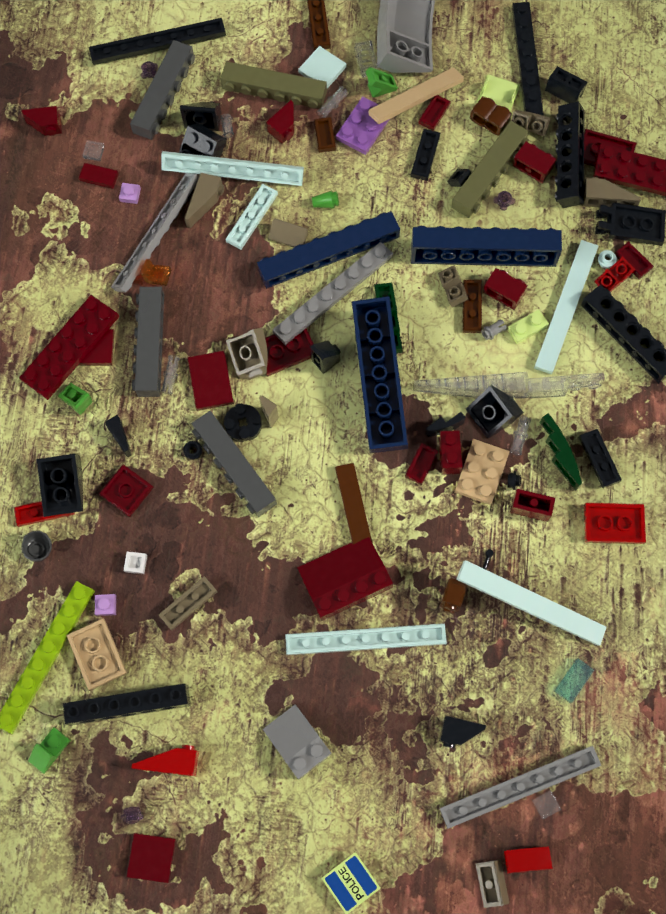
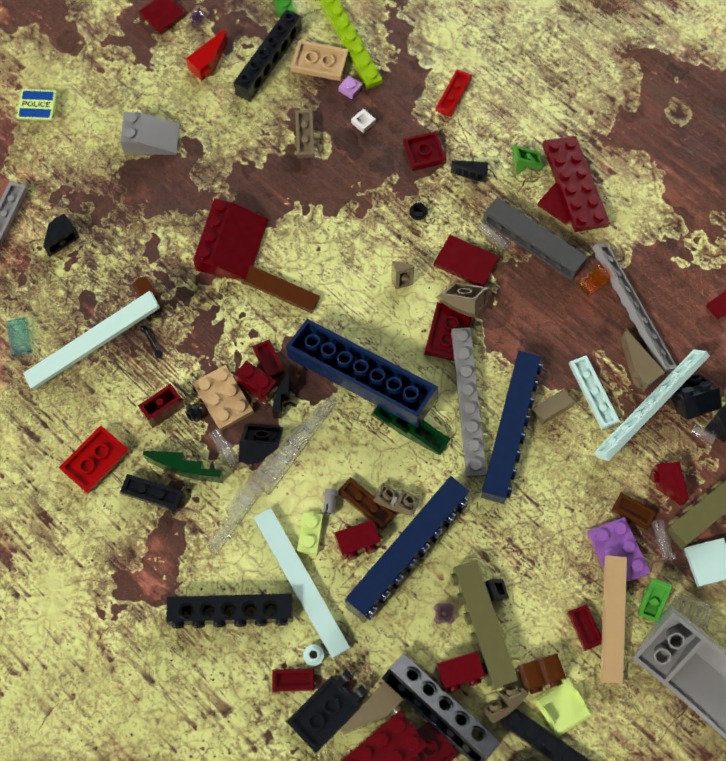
camera: 125 degrees right, 5 degrees down
dark grey hair [21,530,52,562] -> none
black slope [36,454,83,517] -> none
lavender plate [119,183,141,204] -> none
dark grey brick [191,411,277,517] -> none
black plate [224,403,262,442] -> none
light aqua tile [285,623,447,655] -> none
black slope [310,341,341,374] -> none
bright green cone [312,190,339,208] -> none
black tile [411,129,441,181] -> none
red slope [594,256,636,292] -> none

